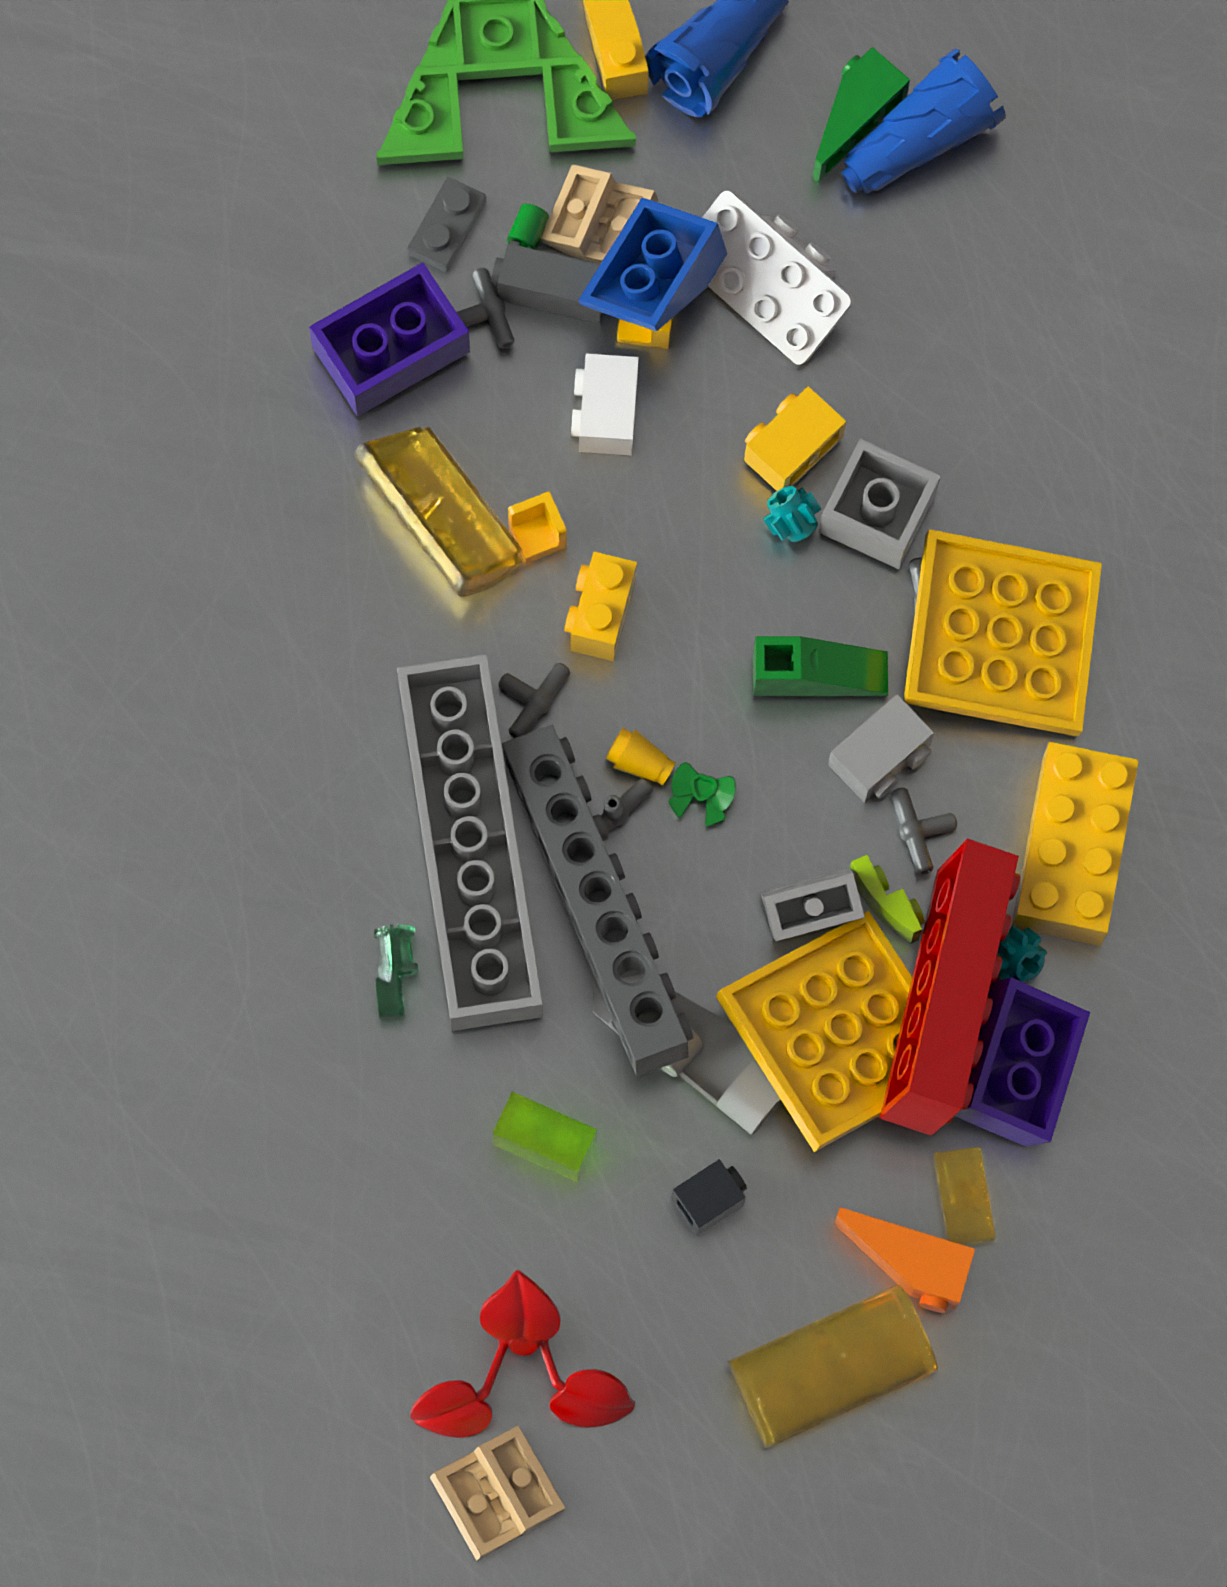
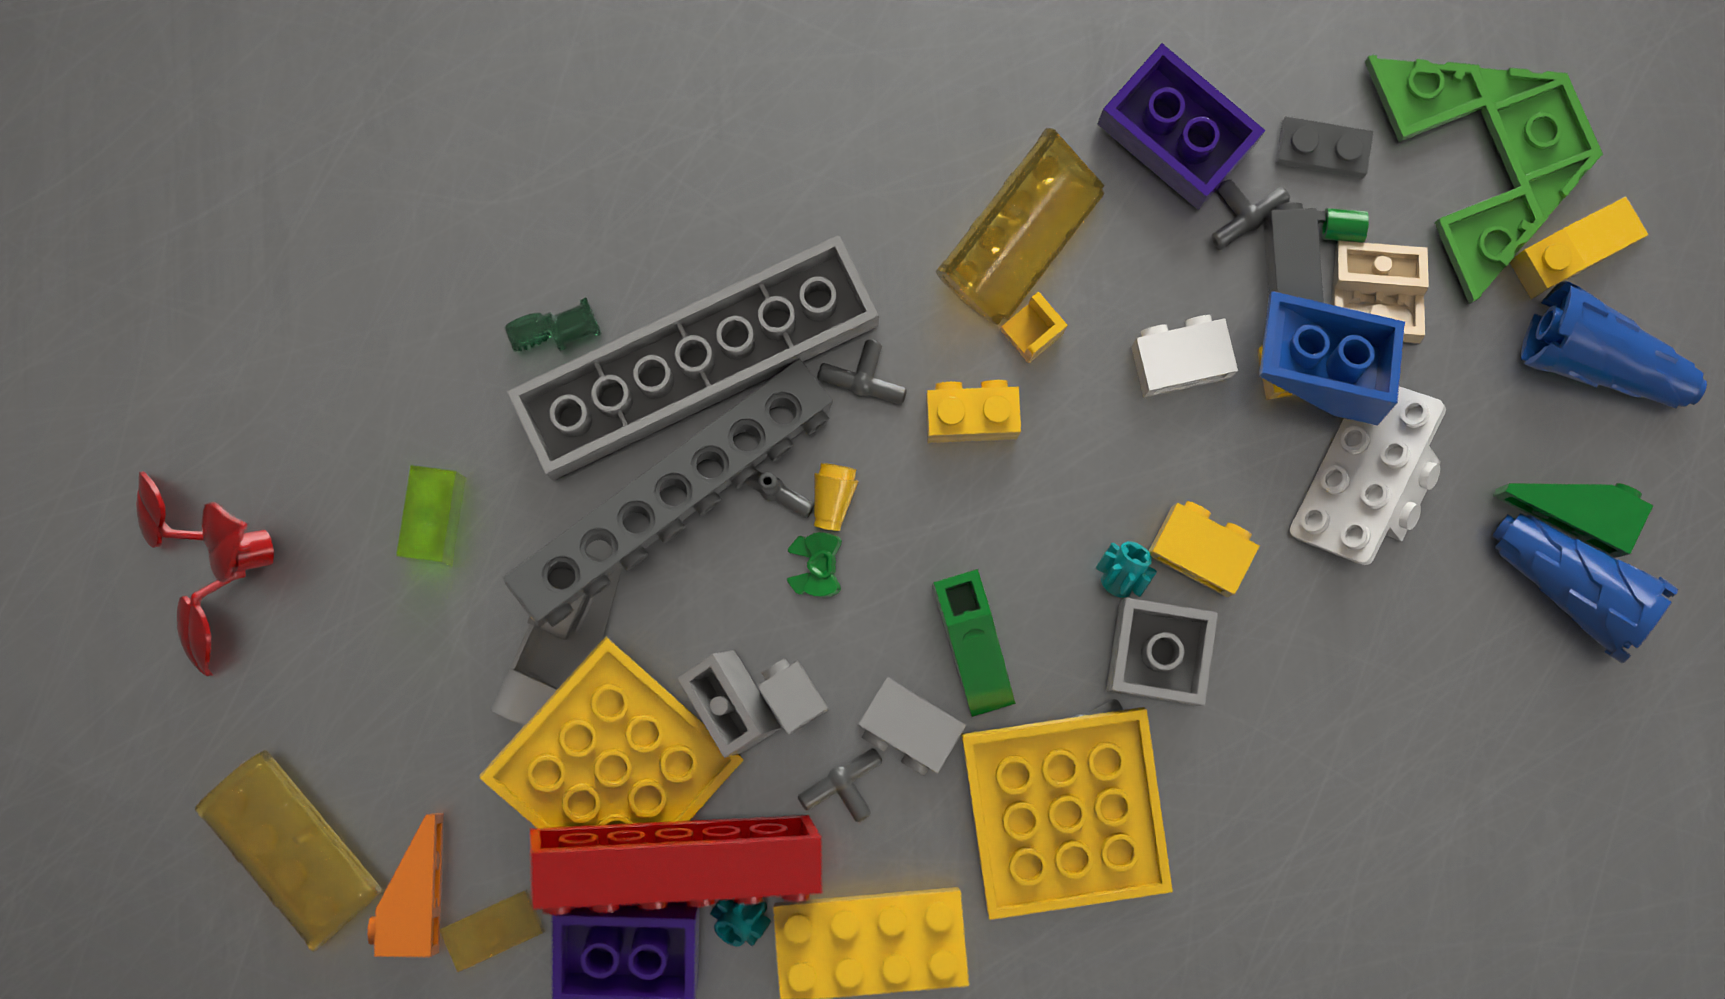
camera: 75 degrees right, 10 degrees up
tan slope [430,1425,565,1561] -> none
black brick [672,1159,747,1236] -> none
lime slope [849,854,925,944] -> none
none -> light grey brick [758,659,829,735]

